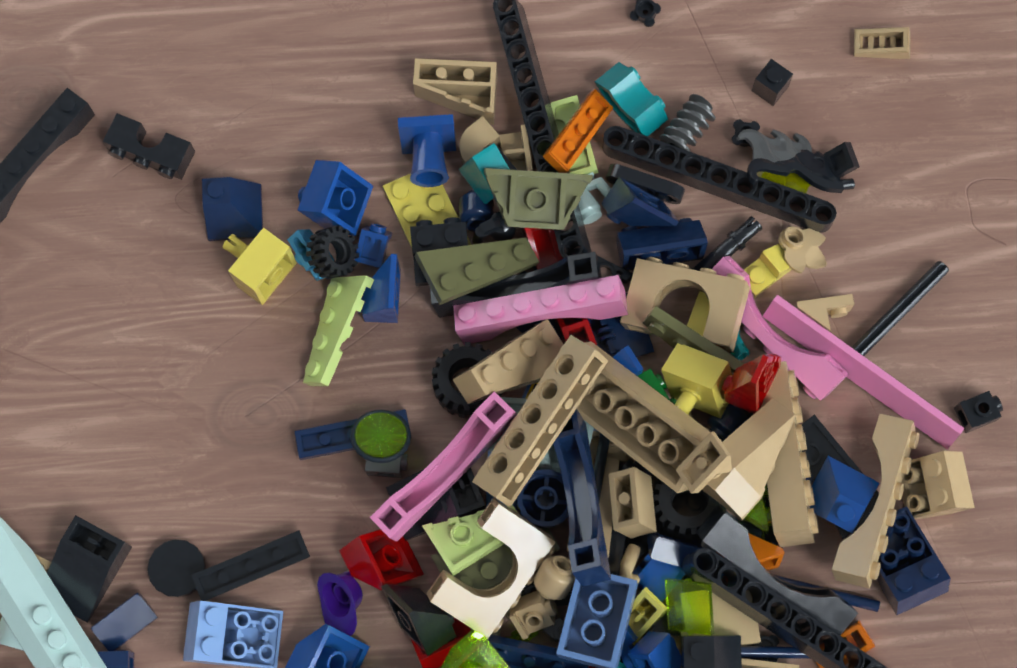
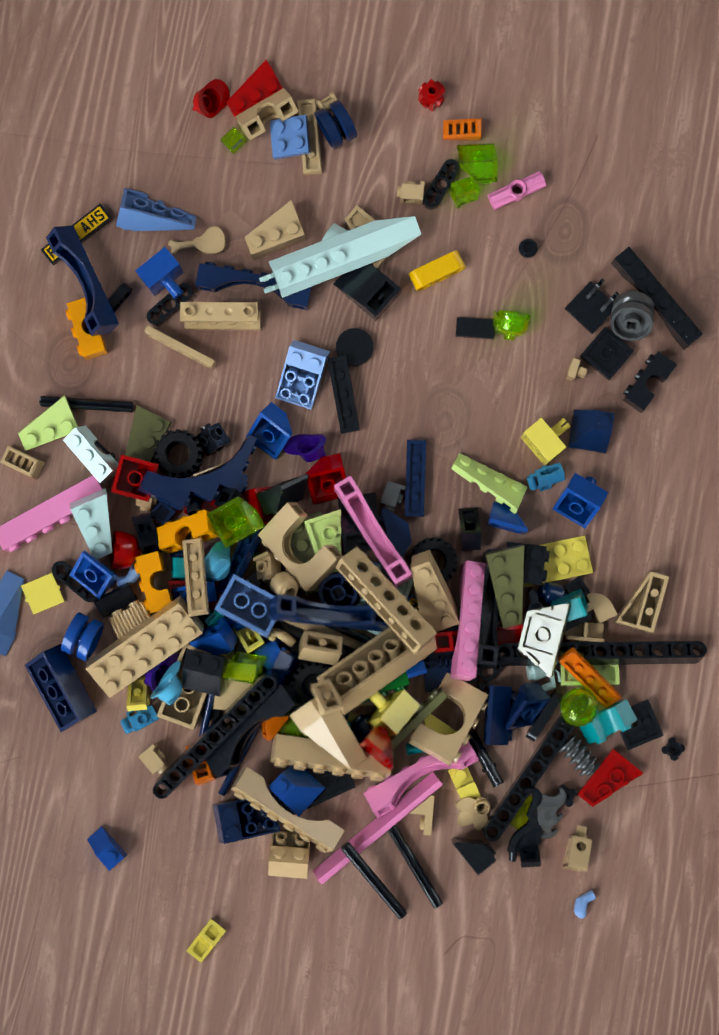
camera: 105 degrees right, 10 degrees up
dark blue slope [91,593,158,651] -> none
black tyre [306,226,359,279] -> none
clear neon green wheel [350,410,411,463] -> none
blue bracket [354,223,392,268] -> none
blue plant [398,114,456,187] -> none
black brick [752,59,793,106] -> none
tan slope [854,27,910,59] -> none
black brick [954,391,1003,433] -> none
none -> black axle [341,842,407,919]
none -> dark blue slope [378,508,412,557]
none -> yellow beam [409,250,466,291]
none -> black slope [451,837,497,875]
none -> black tile [455,317,495,340]
none -> black slope [458,507,481,551]
none -> clear neon green cylinder [493,310,531,340]
none -> clear neon green cylinder [560,687,599,727]
none -> tan torso [562,825,592,872]
none -> black plate [563,576,590,596]
none -> black plate [564,278,619,334]
none -> tan tile [565,358,587,381]
none -> light blue arm [574,890,596,918]
none -> red wing [577,749,644,807]
none -> black plate [580,327,634,380]
none -> dark grey wheel [610,291,655,341]
none -> black plate [619,699,664,750]

